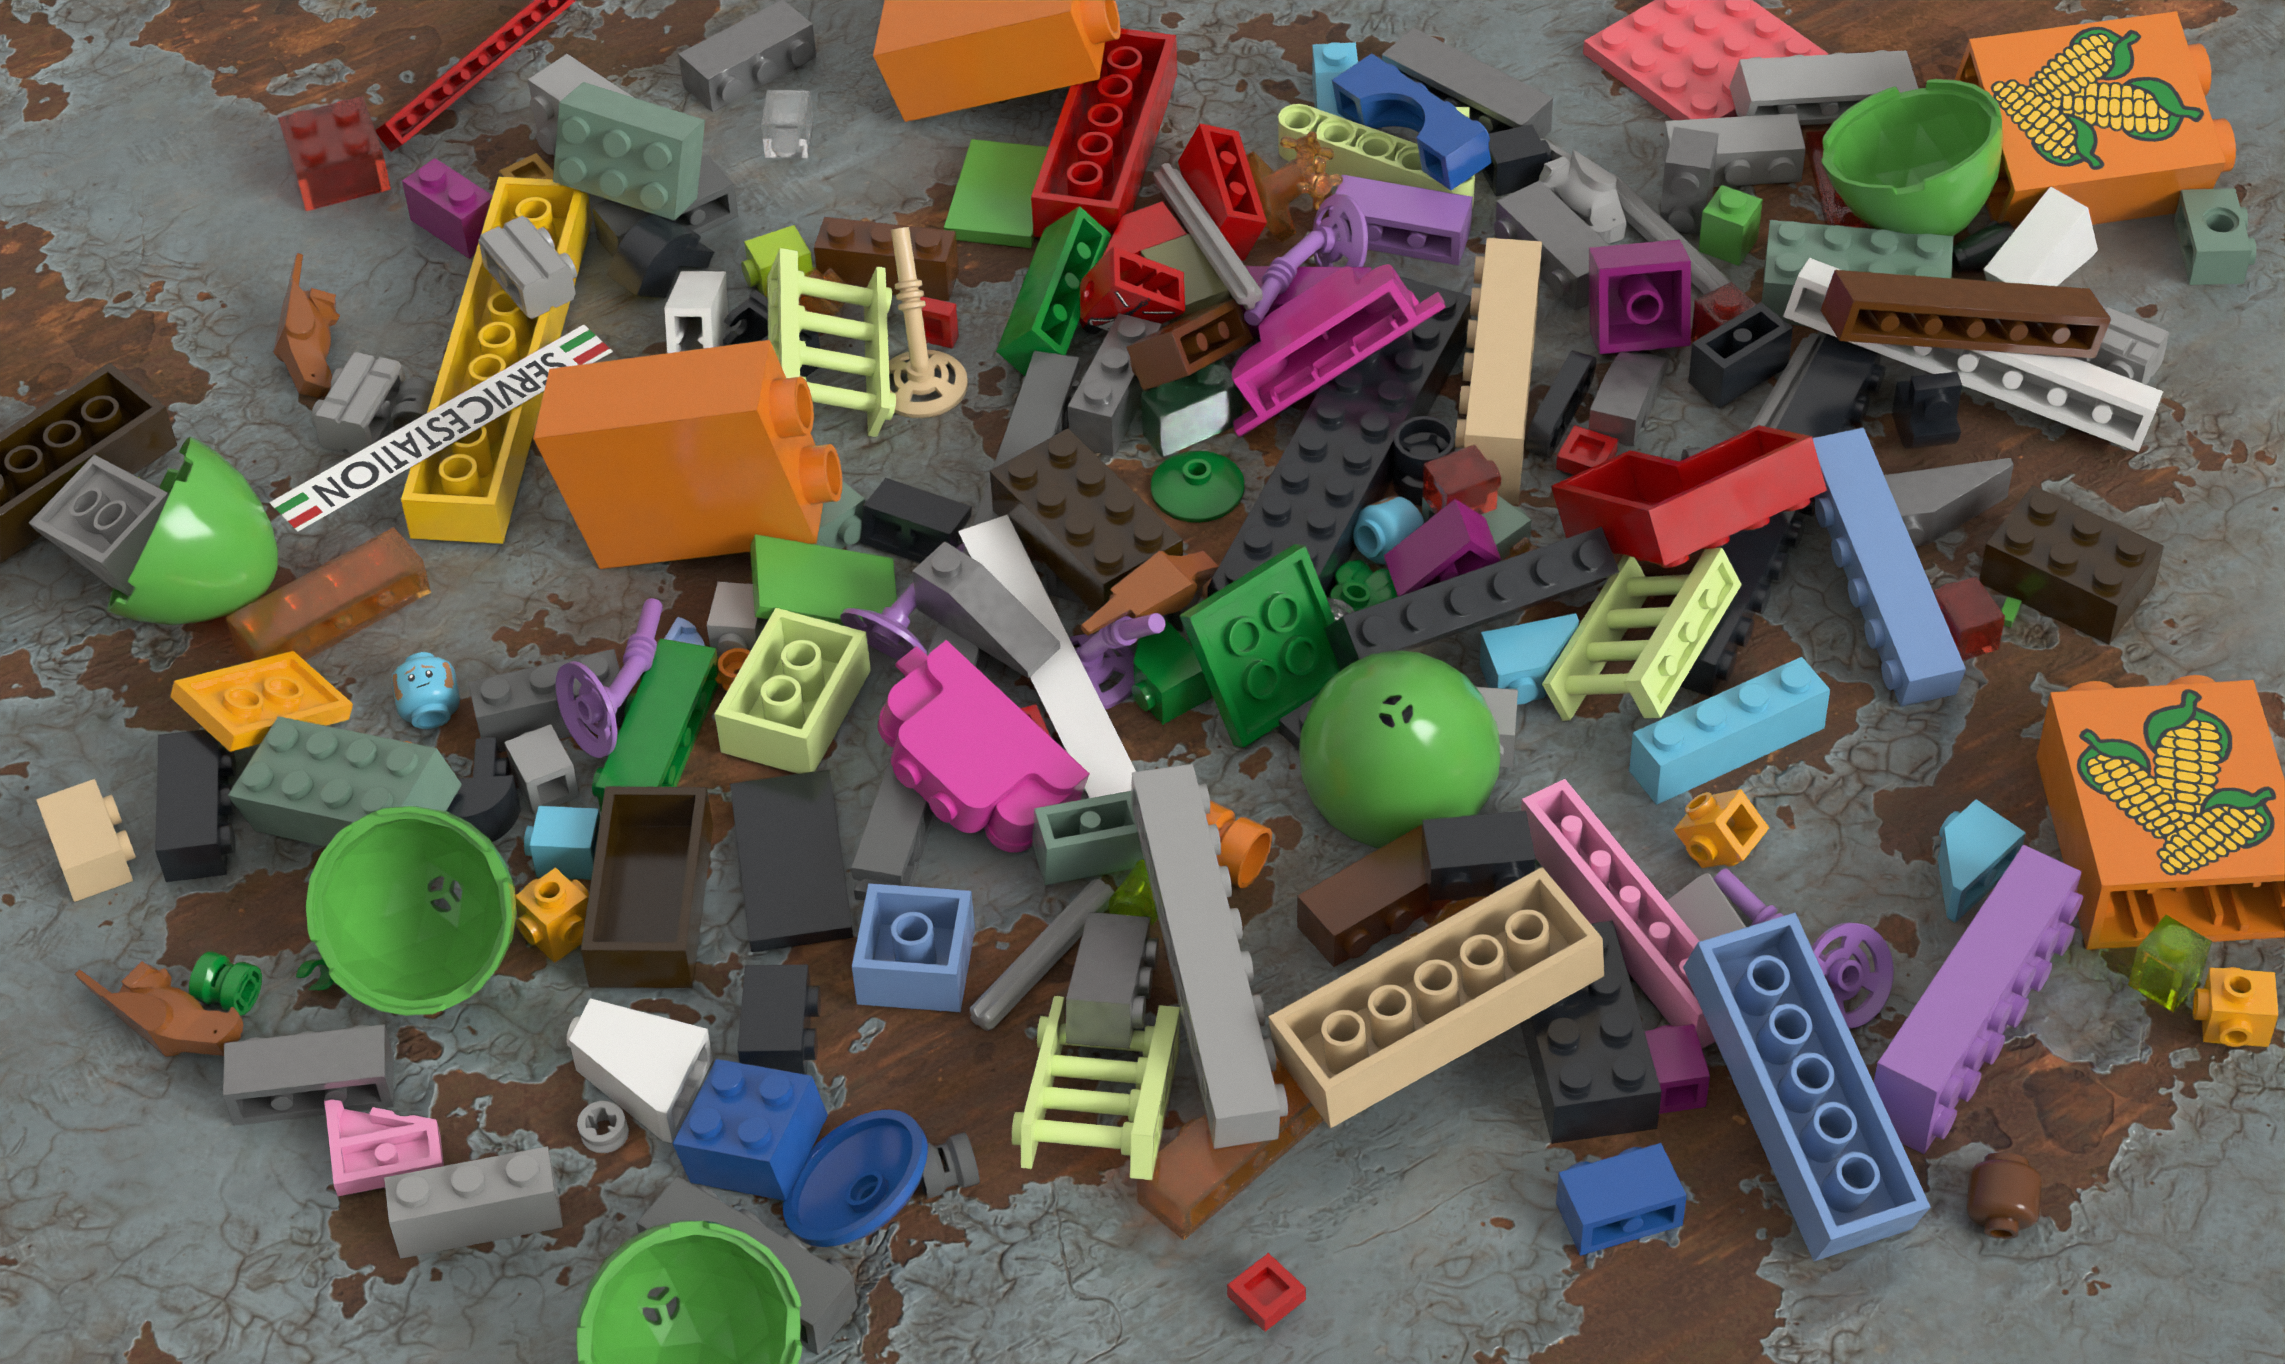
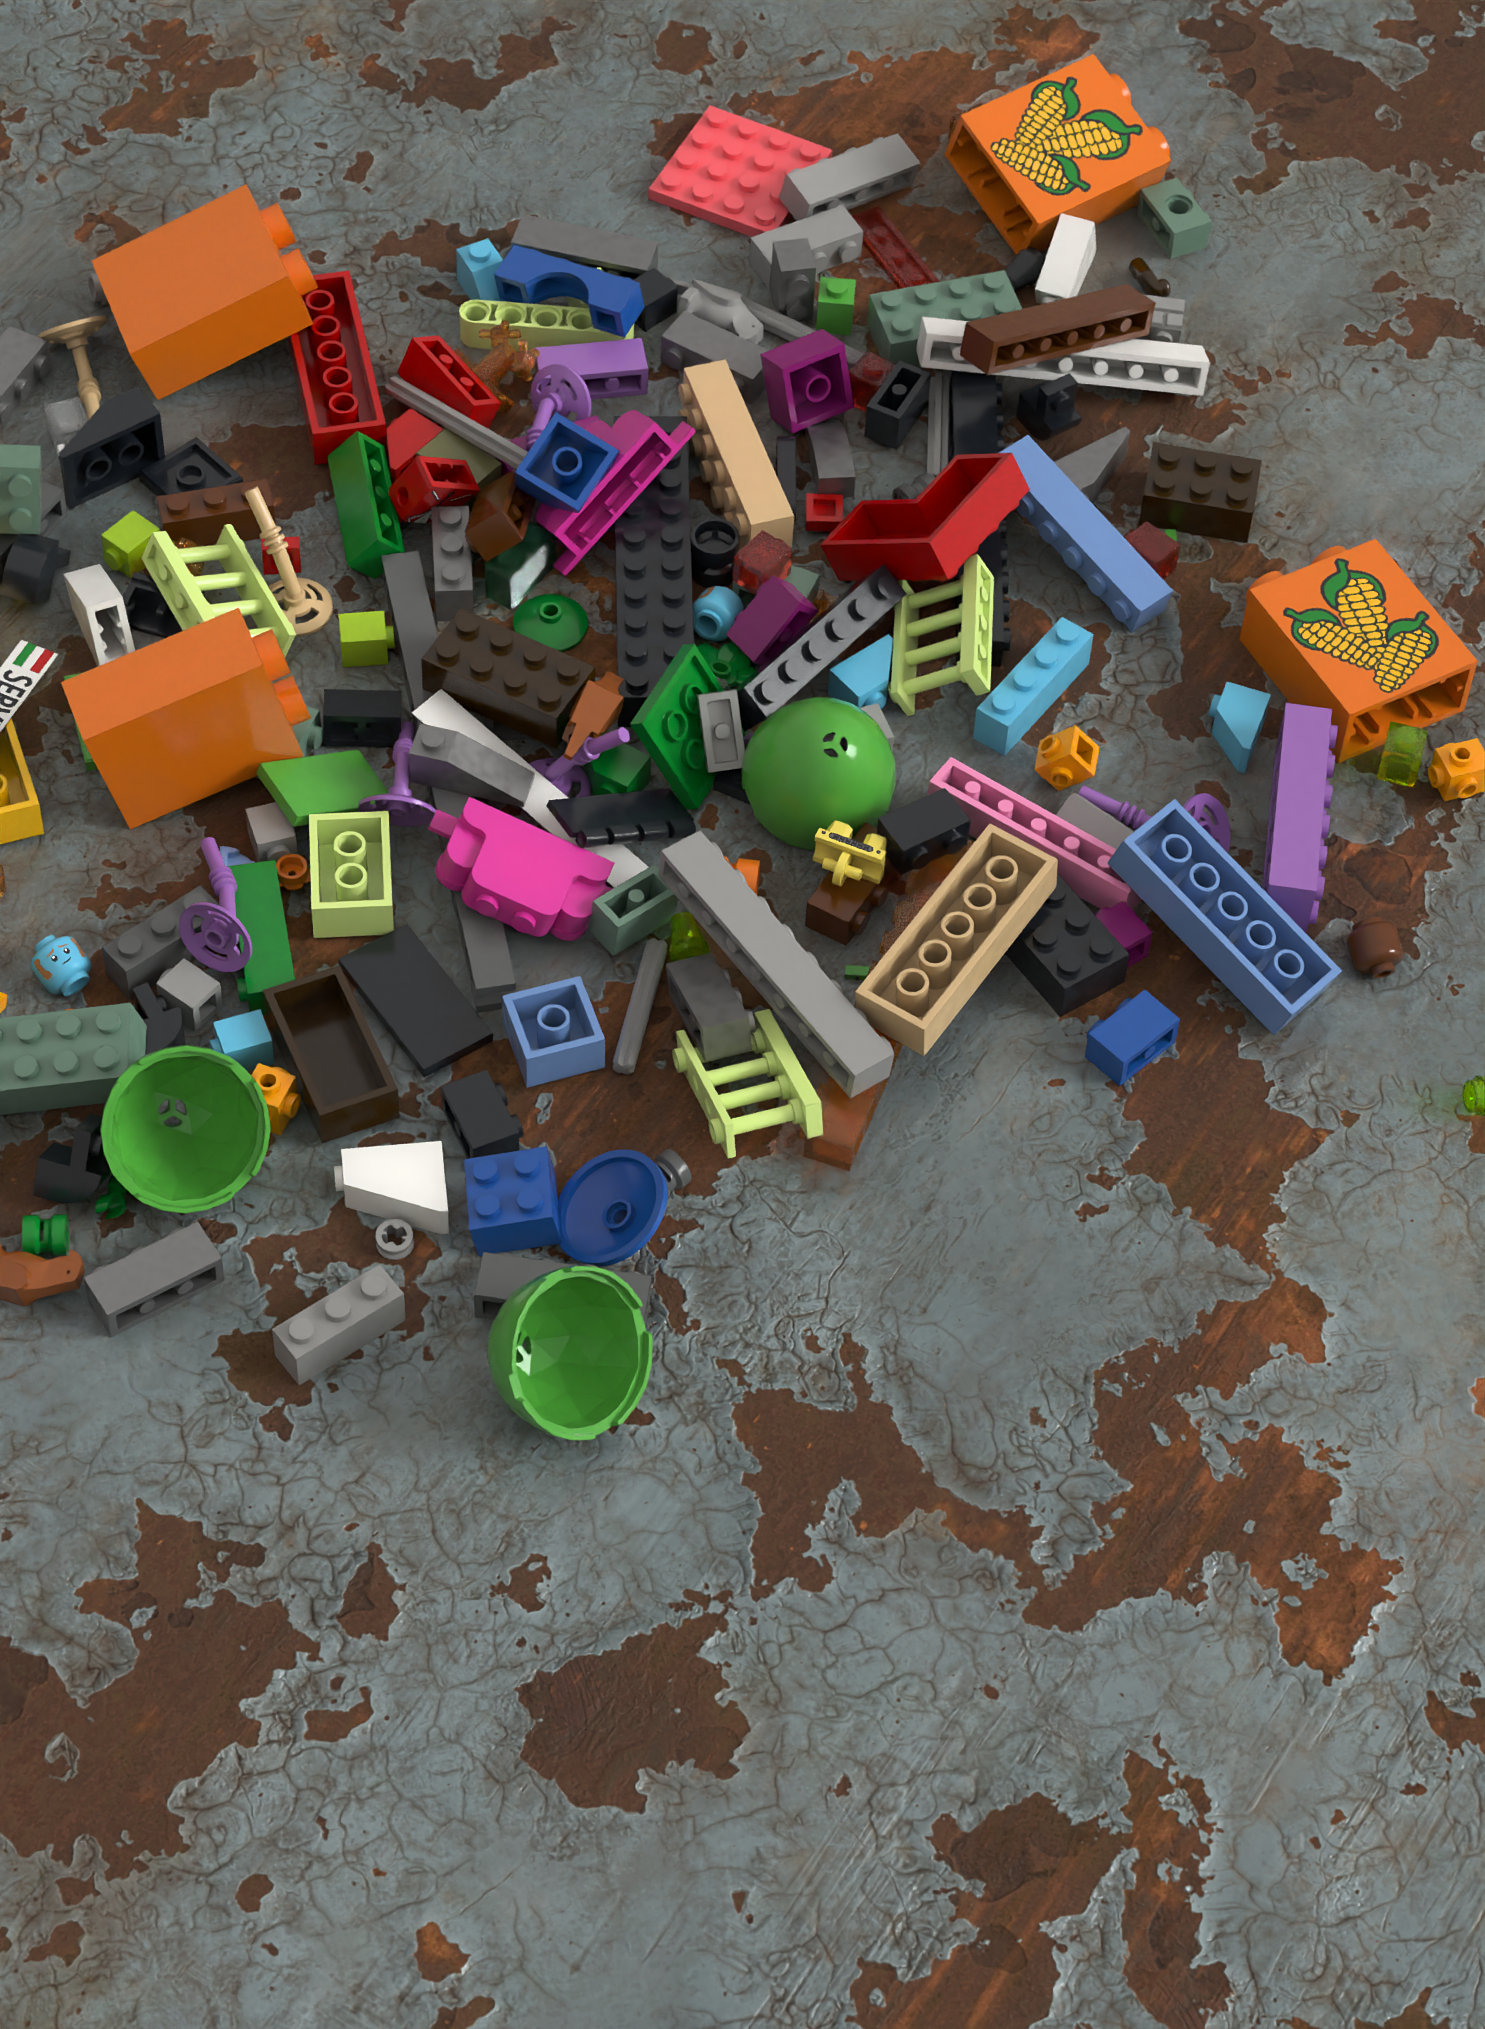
camera: 30 degrees left, 5 degrees up
bright pink wing [325,1099,444,1196] -> none
bright green tile [944,139,1048,248] -> none
red plate [1227,1253,1306,1332] -> none
bright green piece [1822,79,2003,236] -> none
none -> black brick [33,1113,112,1204]
none -> tan dish [37,316,108,420]
none -> black slope [59,386,165,509]
none -> black tile [139,437,243,496]
none -> lime brick [338,611,395,667]
none -> blue slope [515,412,619,513]
none -> black windscreen [546,788,696,848]
none -> light grey plate [696,689,745,773]
none -> light yellow hips [813,820,887,887]
none -> dark brown arm [1129,258,1171,297]

